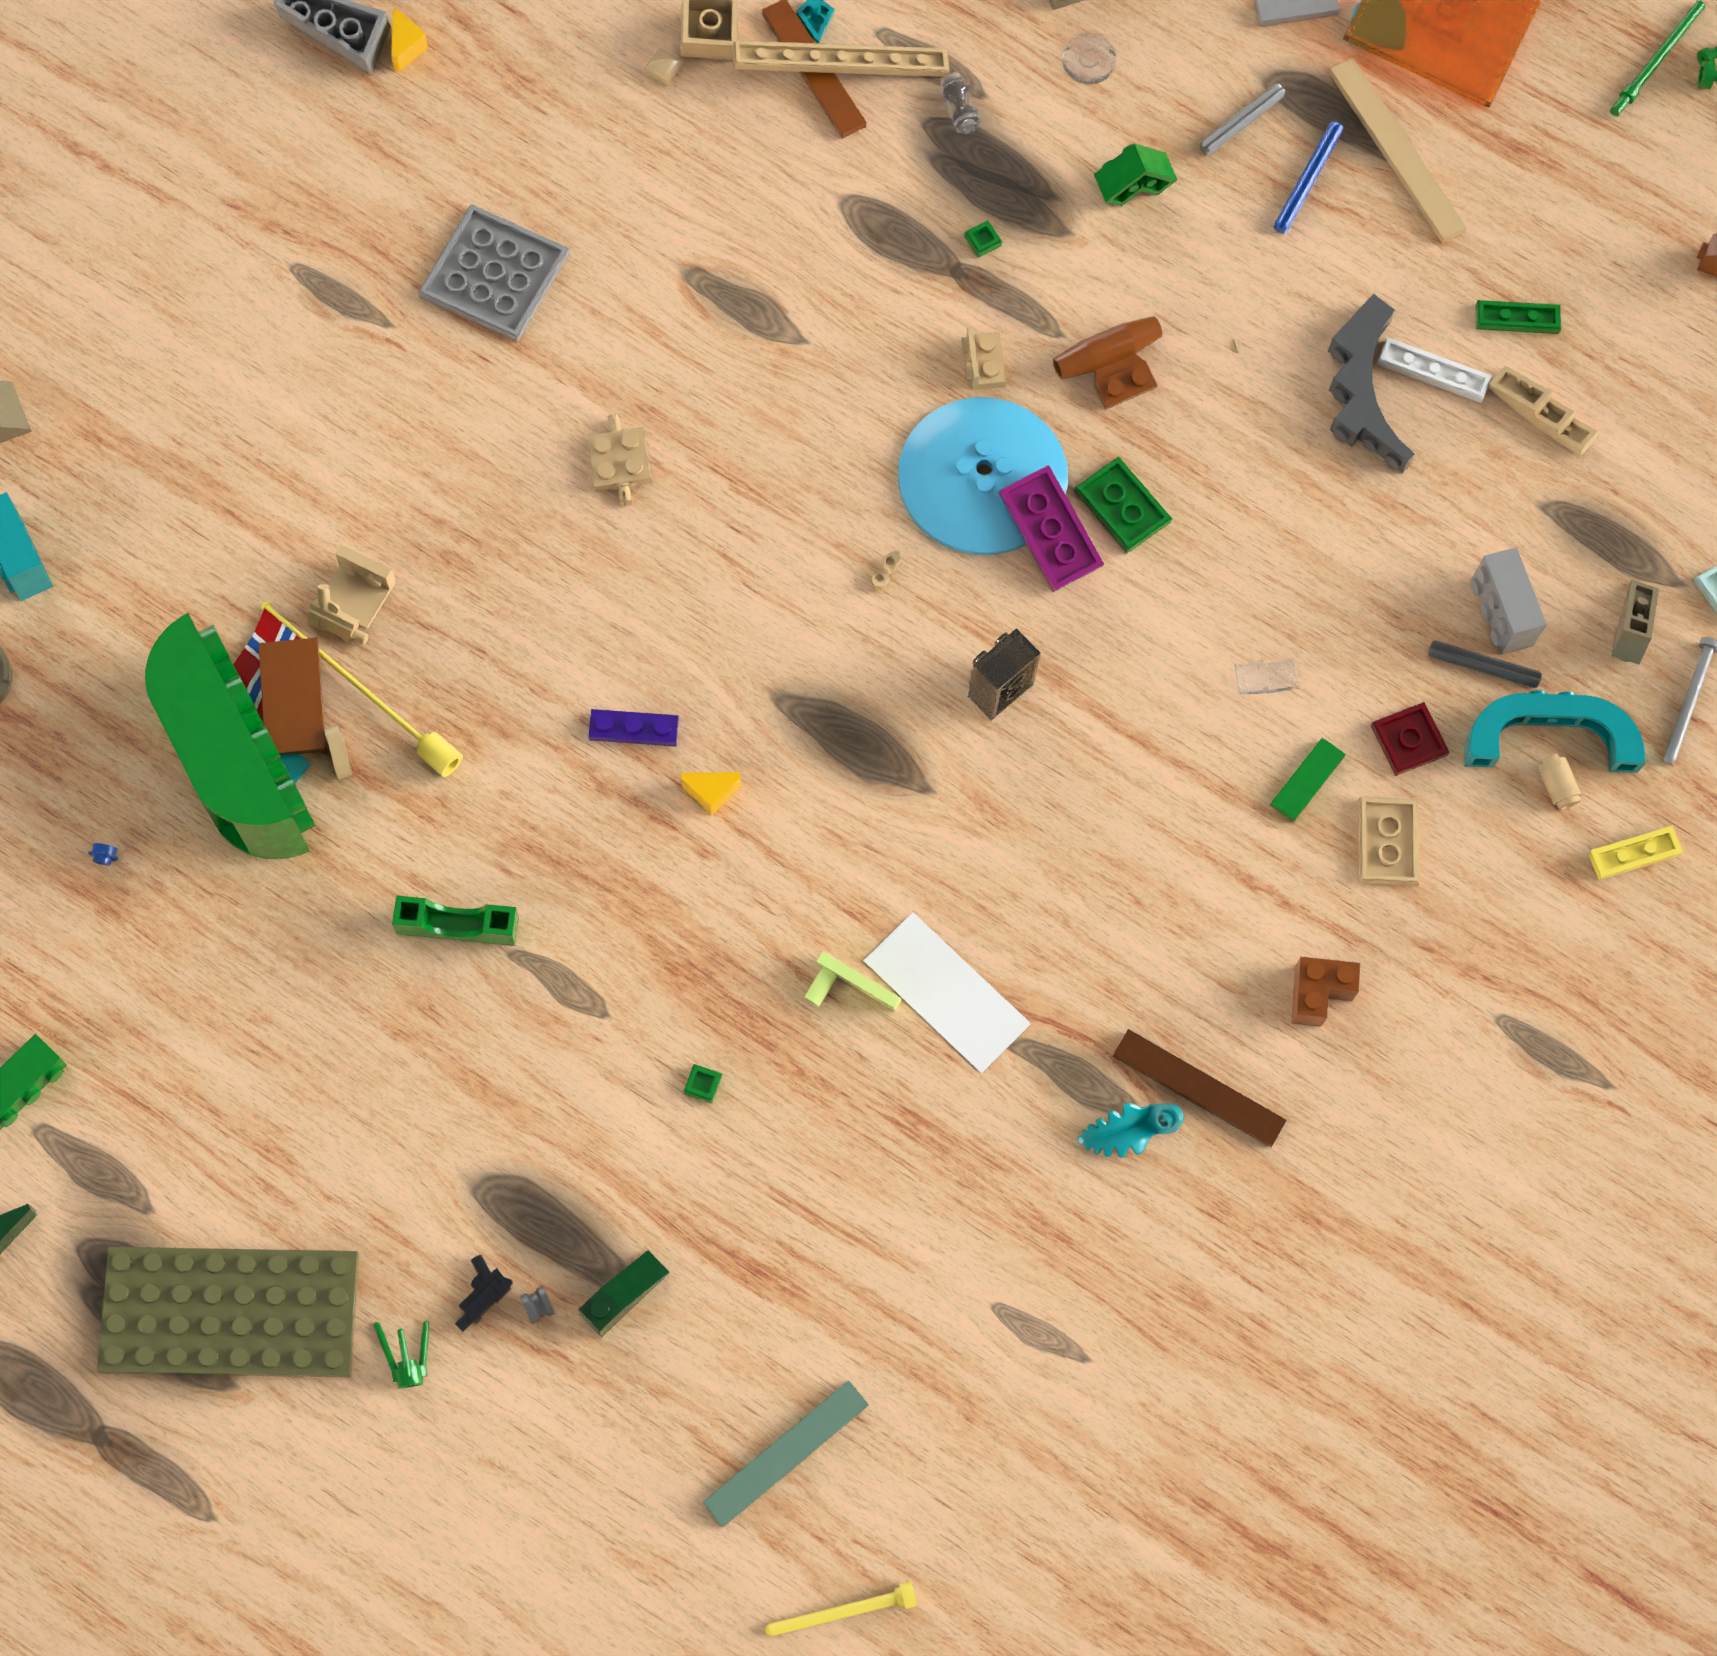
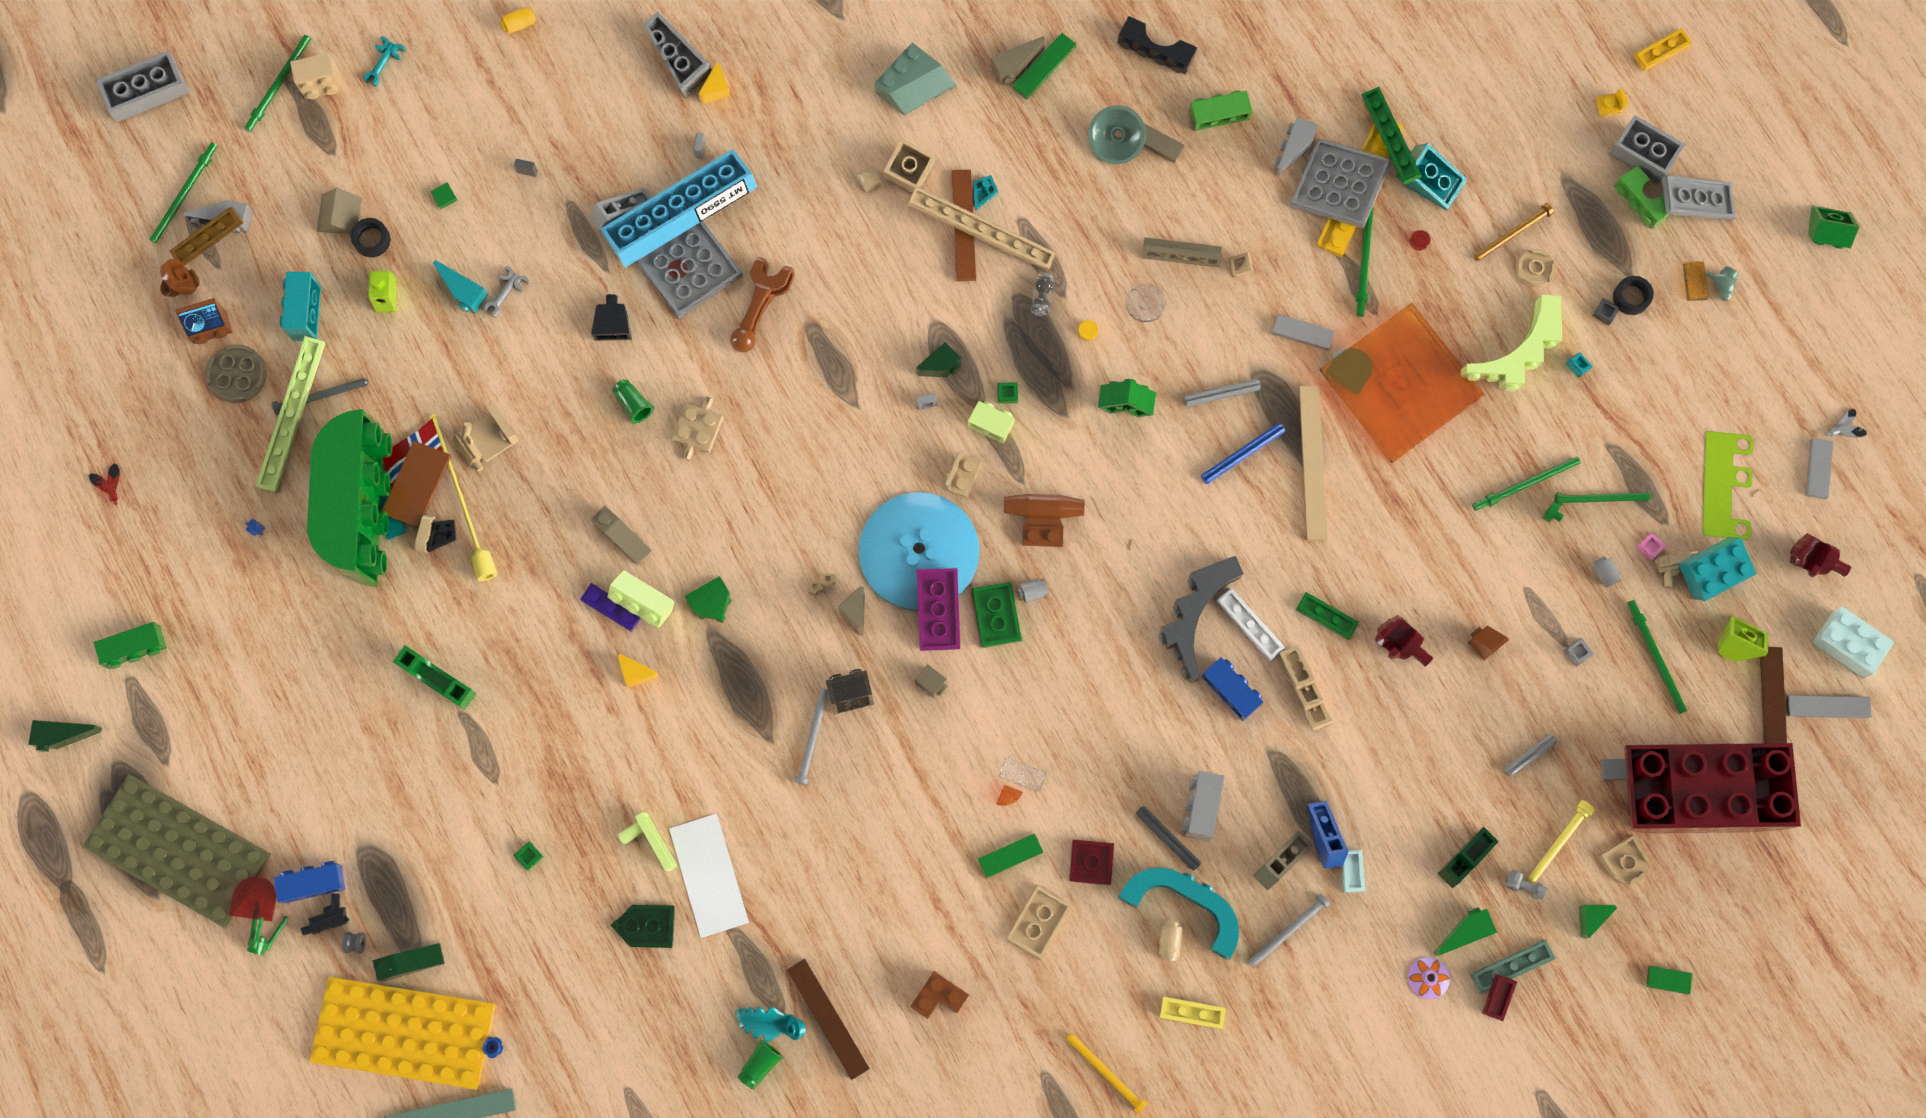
camera: 30 degrees right, 5 degrees up
none -> clear red tile [229,876,277,922]
none -> yellowish green tile [256,336,325,493]
none -> dark grey bar [272,378,368,415]
none -> blue brick [273,861,346,904]
none -> yellow plate [309,977,496,1090]
none -> black tyre [350,218,391,258]
none -> lime torso [369,270,397,313]
none -> black piece [427,520,456,552]
none -> green tile [430,182,458,209]
none -> teal slope [433,260,488,314]
none -> blue plate [483,1037,503,1058]
none -> light grey bar [484,266,530,318]
none -> yellow head [499,6,537,34]
none -> dark grey tile [514,159,538,177]
none -> light grey slope [590,188,650,232]
none -> black torso [591,294,632,341]
none -> dark tan slope [591,505,651,565]
none -> medium azure brick [601,149,757,267]
none -> yellowish green brick [607,571,675,628]
none -> dark green tile [611,905,675,948]
none -> green plant [612,379,654,424]
none -> clear red tile [668,260,688,279]
none -> green slope [685,576,732,623]
none -> light grey tile [693,132,706,159]
none -> dark orange piece [730,257,795,353]
none -> green plant [738,1039,784,1090]
none -> light grey bar [794,688,828,785]
none -> dark tan slope [838,587,865,635]
none -> dark tan brick [915,664,948,698]
none -> dark green slope [916,342,961,377]
none -> light grey tile [916,393,937,410]
none -> yellowish green brick [968,401,1014,444]
none -> clear orange tile [996,785,1023,806]
none -> light grey brick [1017,579,1048,603]
none -> yellow bar [1066,1033,1147,1114]
none -> yellow tile [1078,320,1098,341]
none -> blue brick [1201,657,1263,721]
none -> blue slope [1307,801,1349,869]
none -> dark red piece [1375,615,1433,667]

